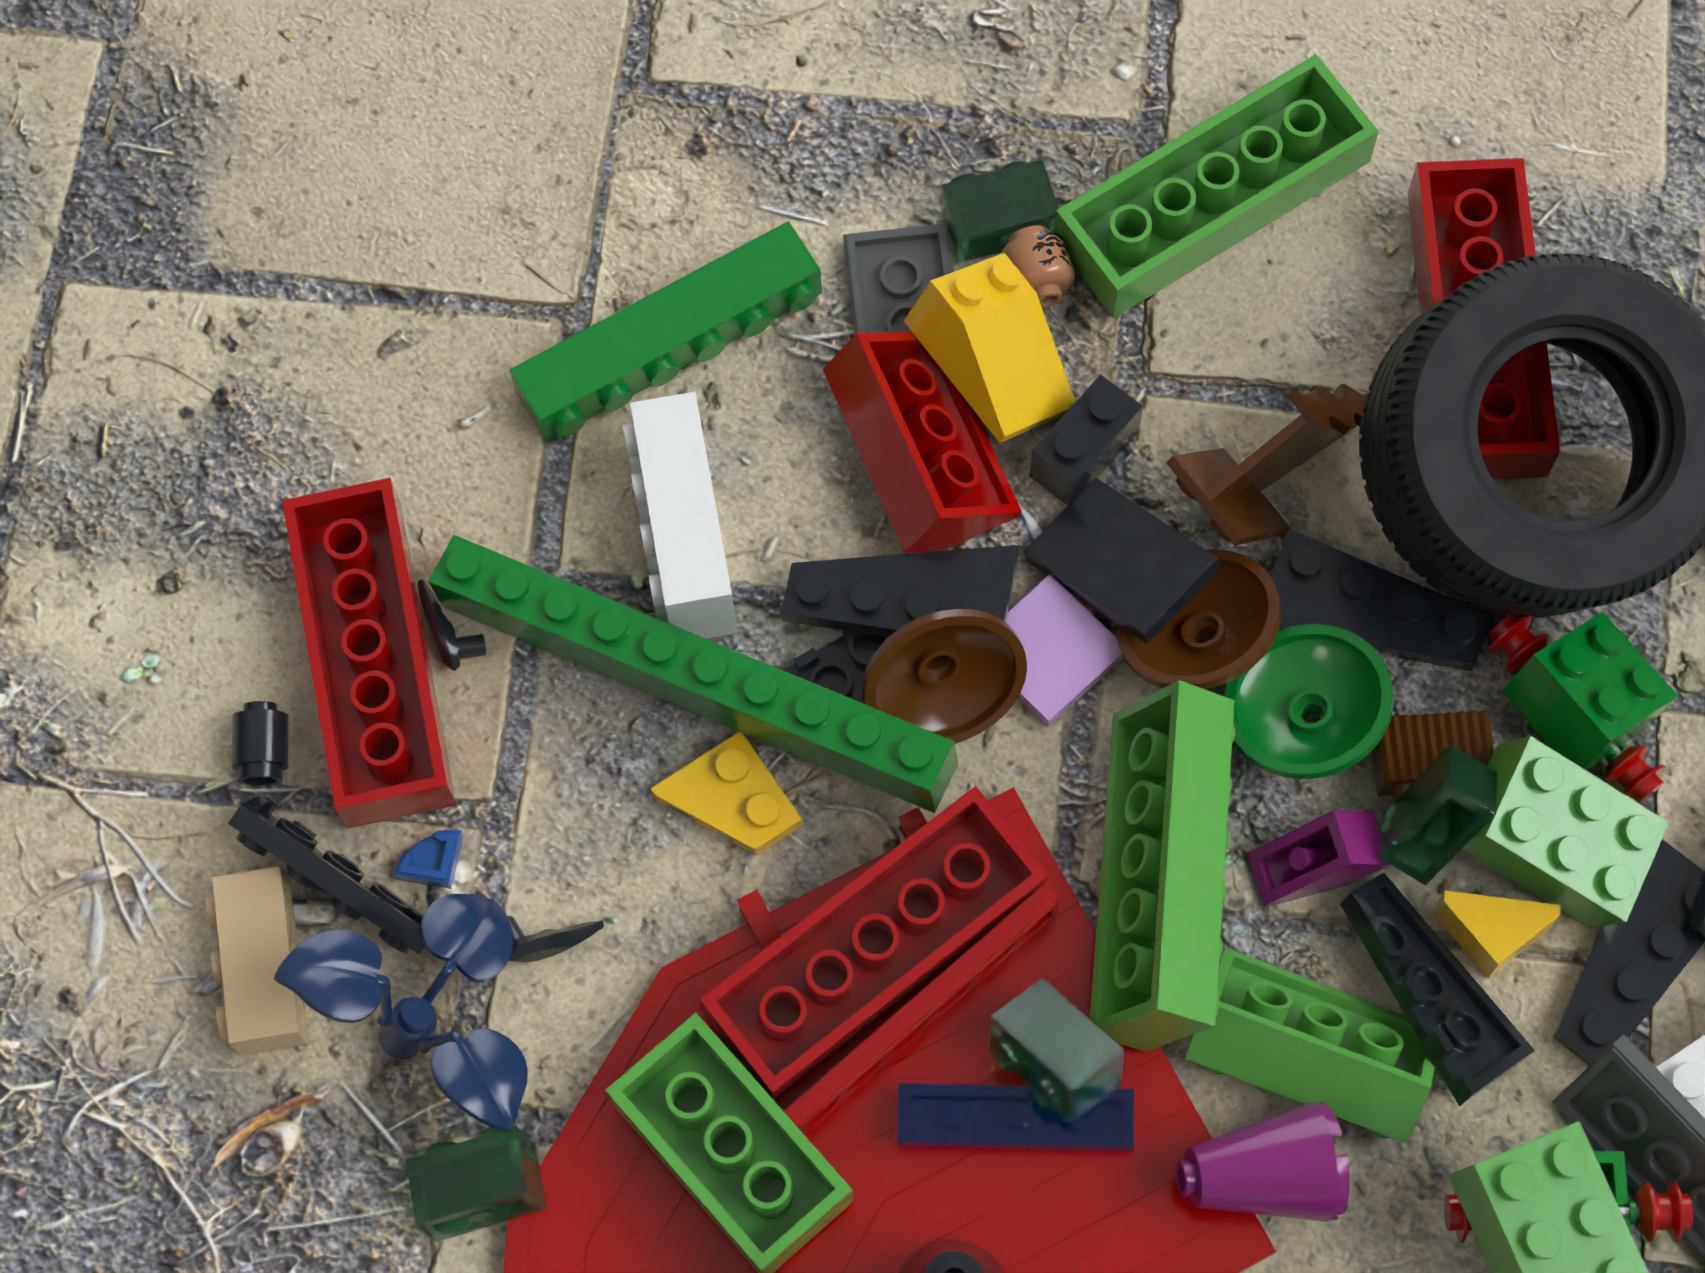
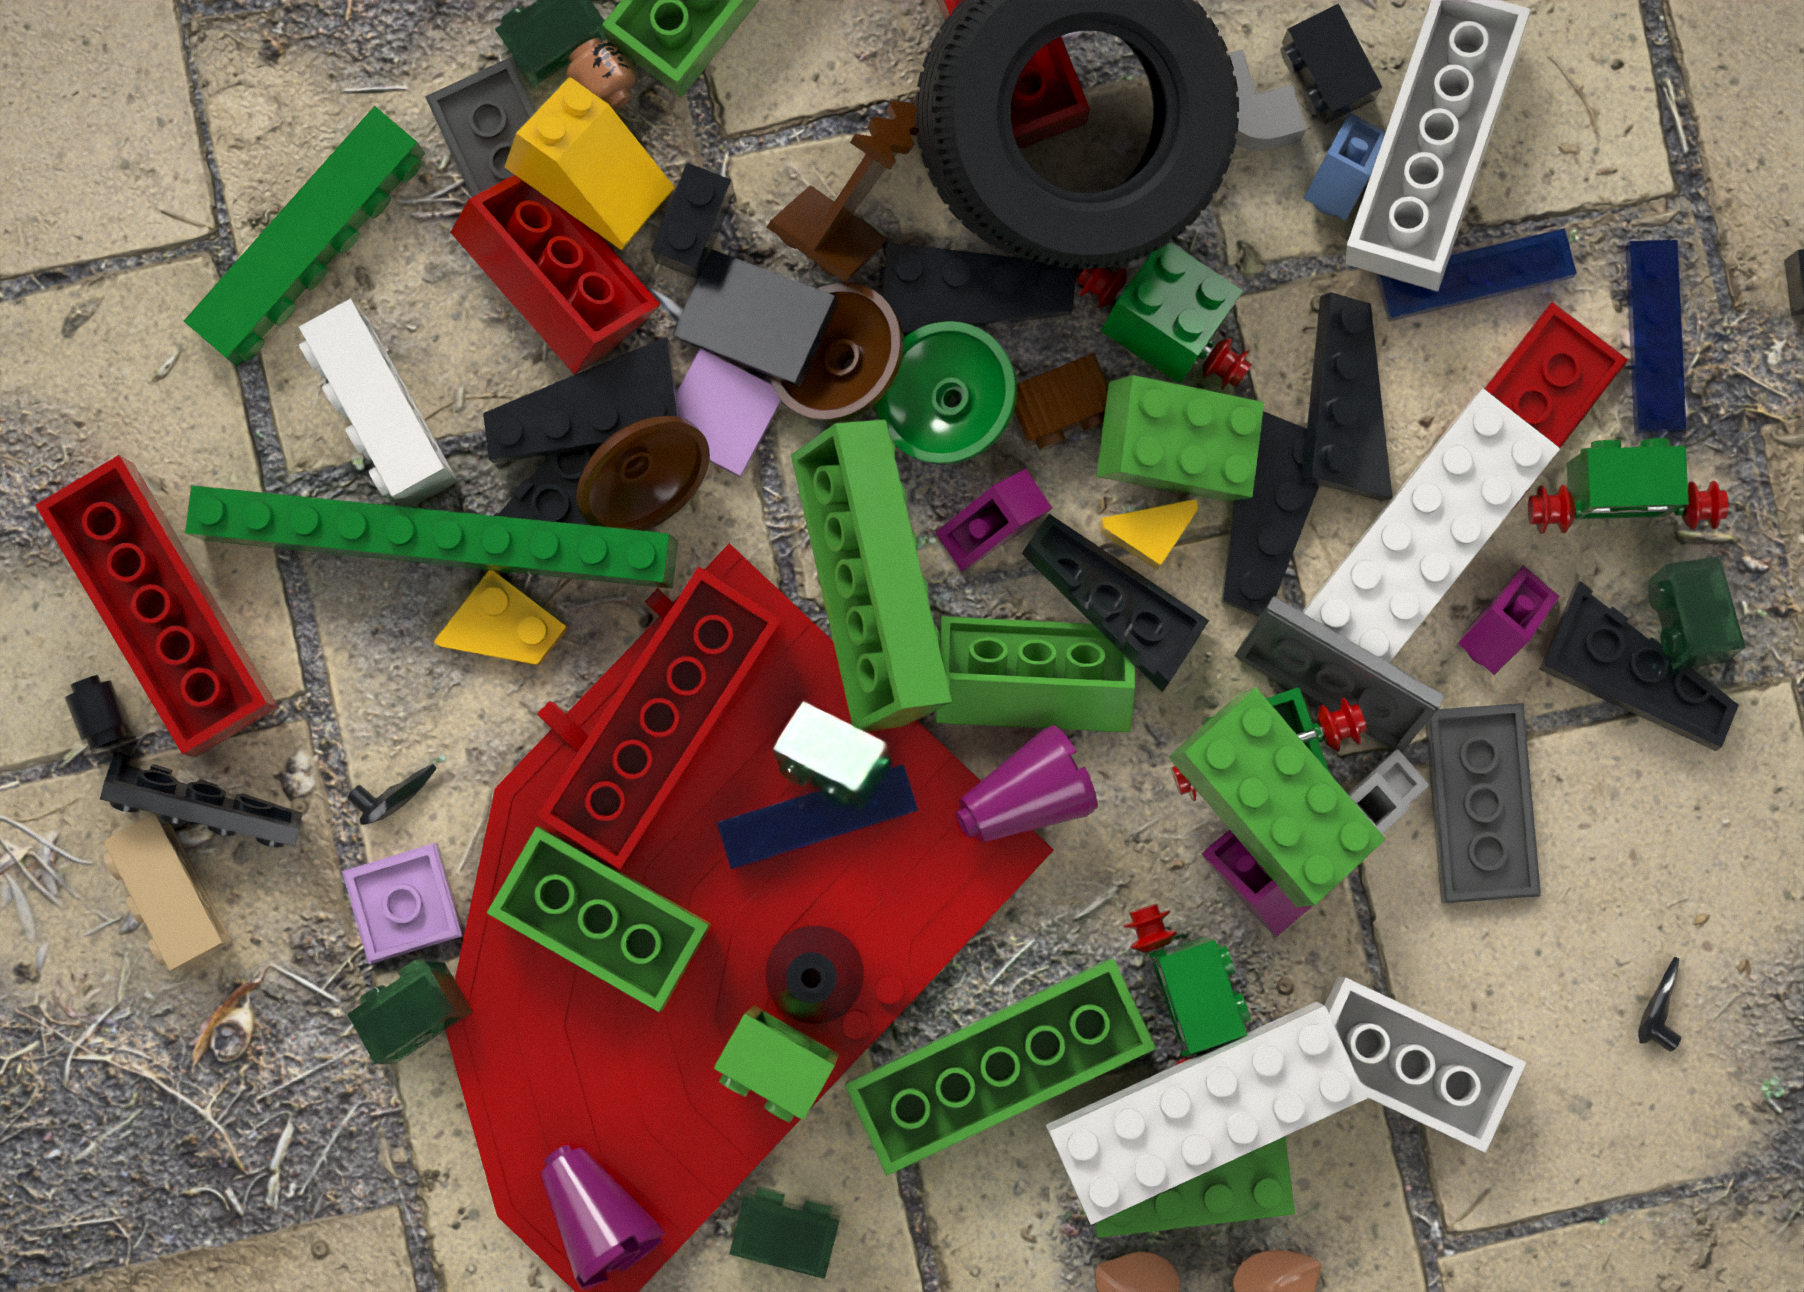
camera: 20 degrees left, 15 degrees up
dark blue plant [274,894,528,1133] -> none
blue tile [394,830,464,889] -> none
black bar [417,579,486,671] -> none
red tile [783,882,1059,1135] -> none
clear green brick [1378,744,1497,886] -> none
none -> lavender tile [342,843,464,964]

